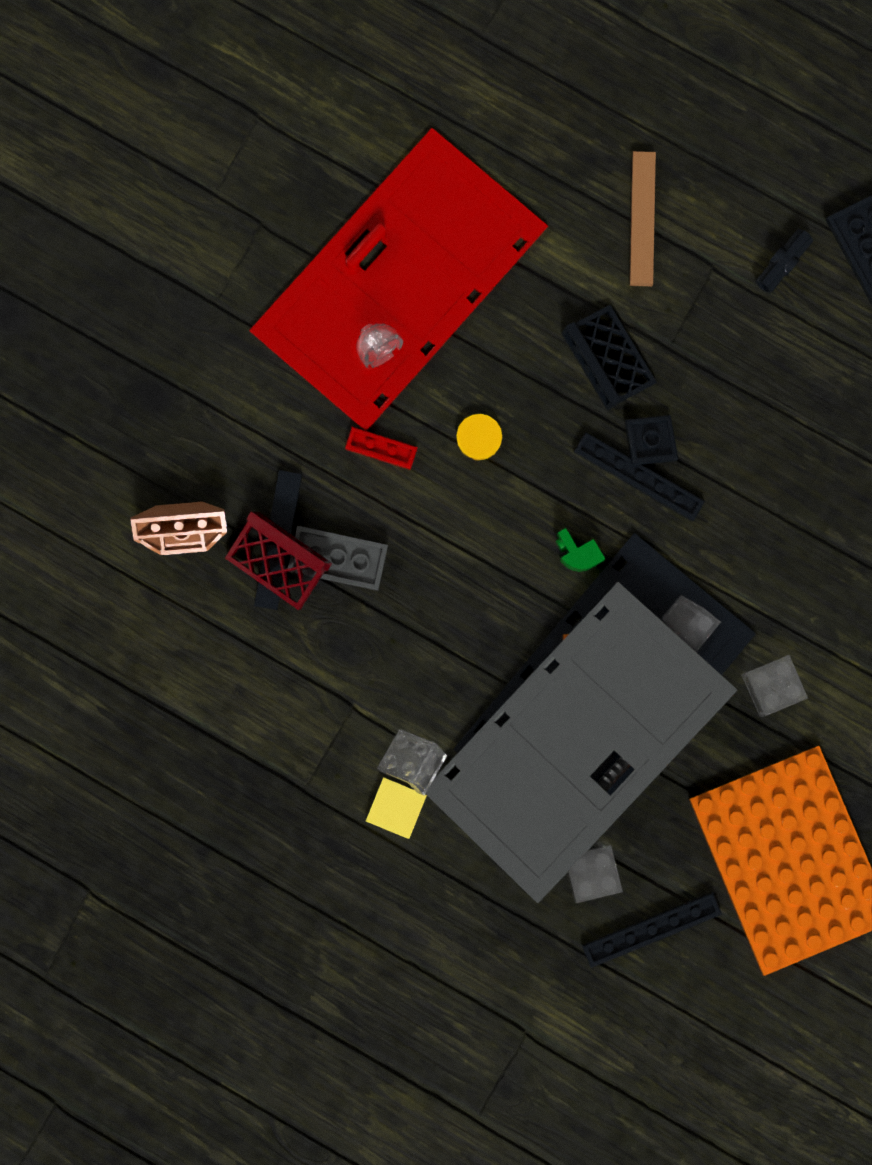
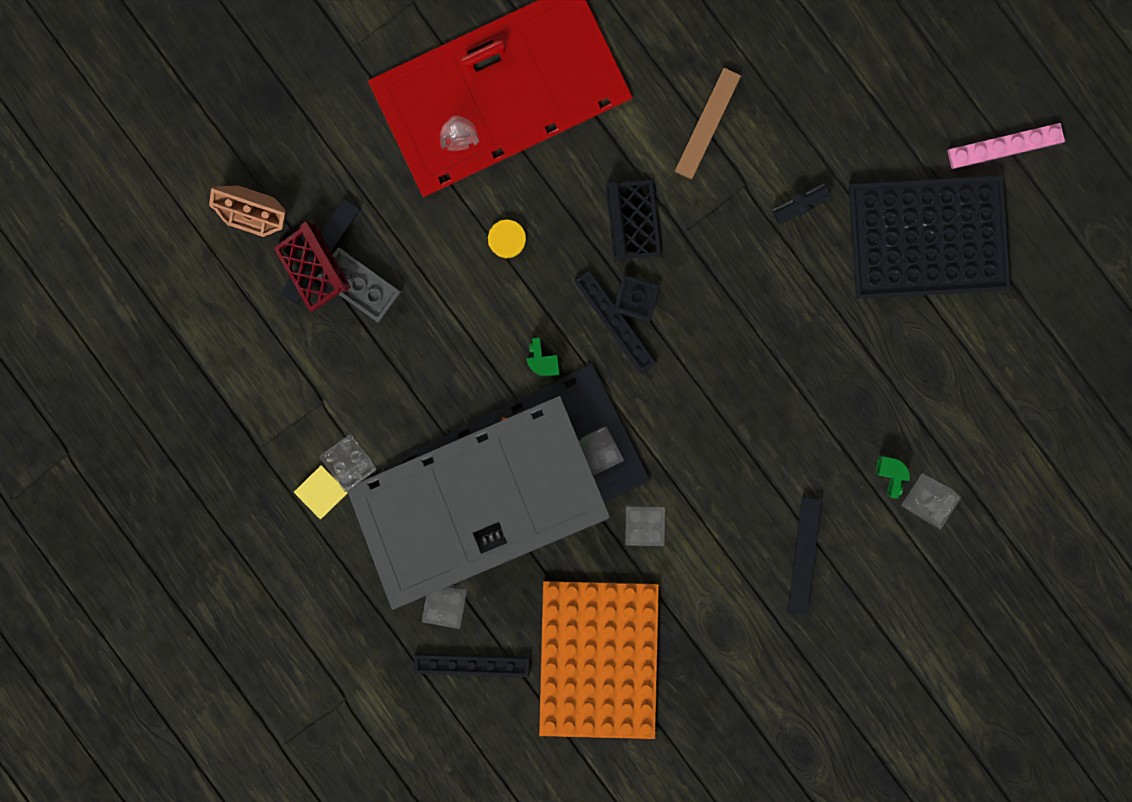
camera: 30 degrees right, 5 degrees up
red tile [345,427,418,470] -> none

